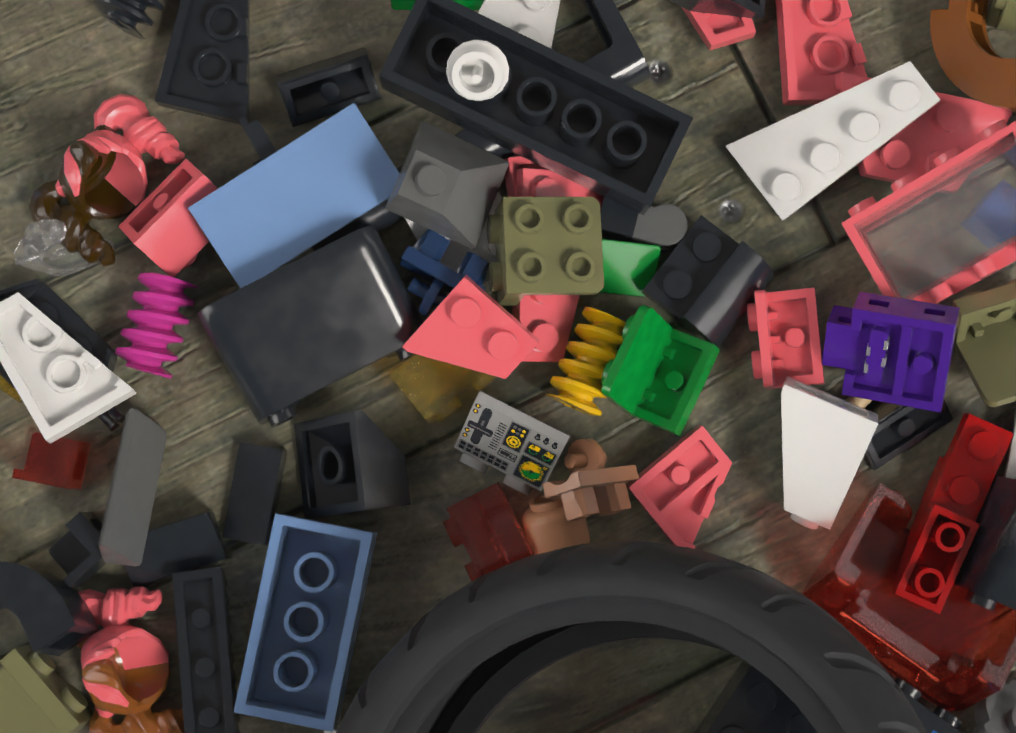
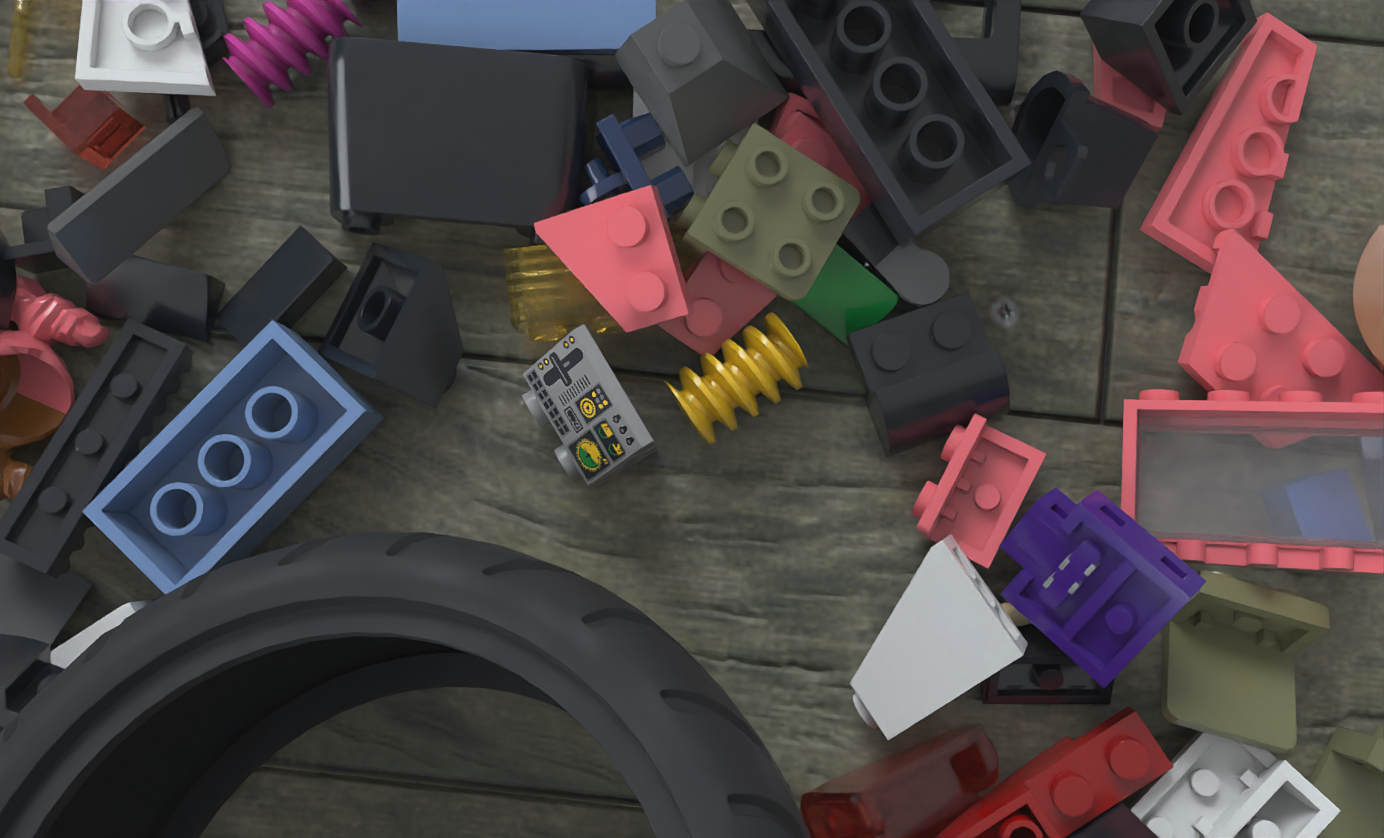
camera: 35 degrees right, 0 degrees up
clear red brick [443,482,535,581] -> none
nougat head [522,494,590,556] -> none
nougat hips [542,438,639,521] -> none
green bracket [601,305,720,436] -> none
coral wing [626,424,732,549] -> none
white wing [726,61,941,221] -> none
none -> black container [1008,70,1158,209]

